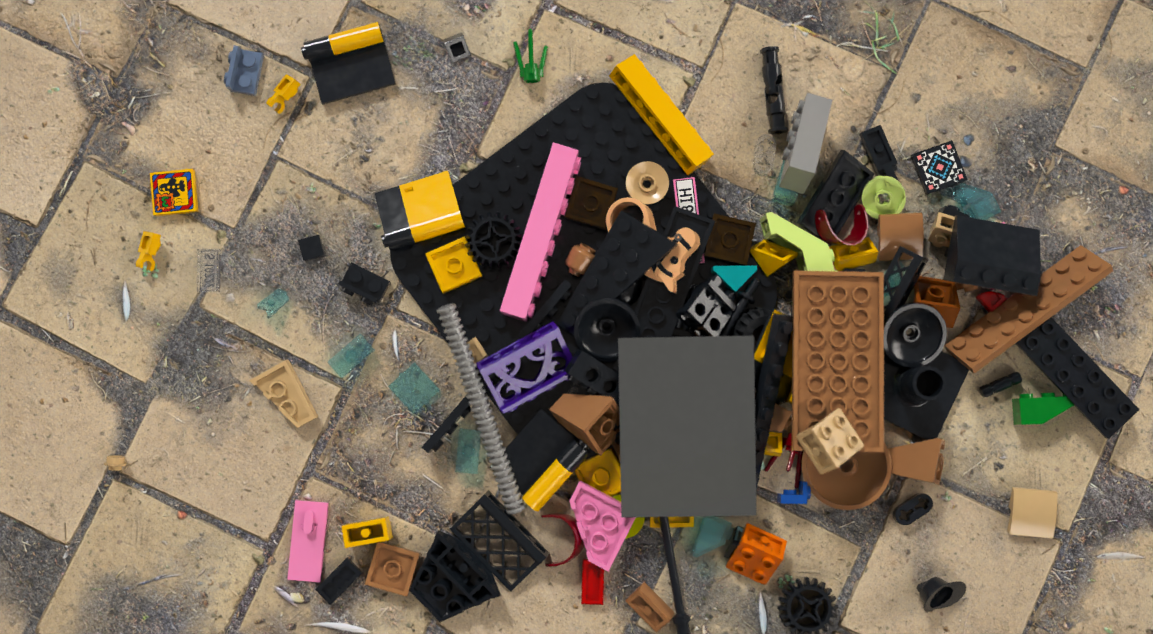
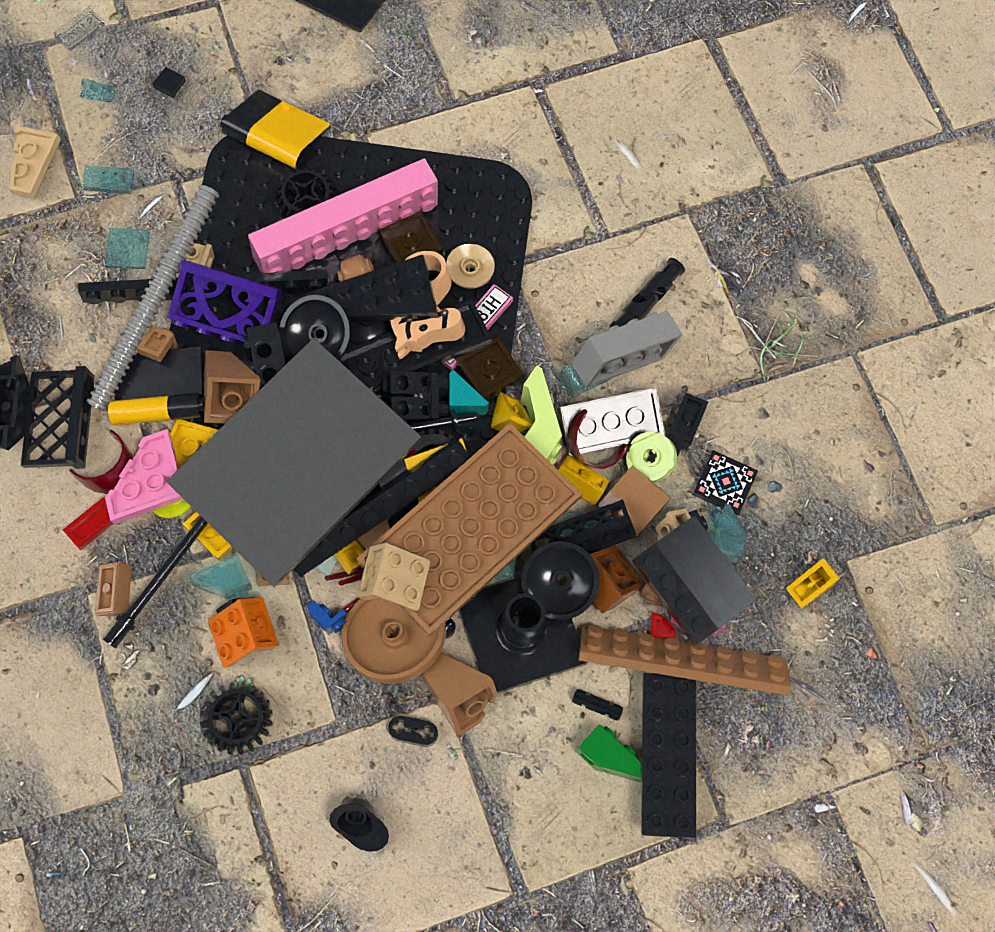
camera: 40 degrees right, 15 degrees down
black bracket [338,262,391,306] -> none
yellow plate [425,236,483,294] -> none
slope [442,33,471,63] -> none
clear light blue plate [455,428,481,474] -> none
green plant [513,29,548,83] -> none
yellow brick [609,54,714,175] -> none
tan slope [1007,487,1057,538] -> none
none -> medium nougat bracket [137,325,178,362]
none -> yellow slope [786,558,840,609]

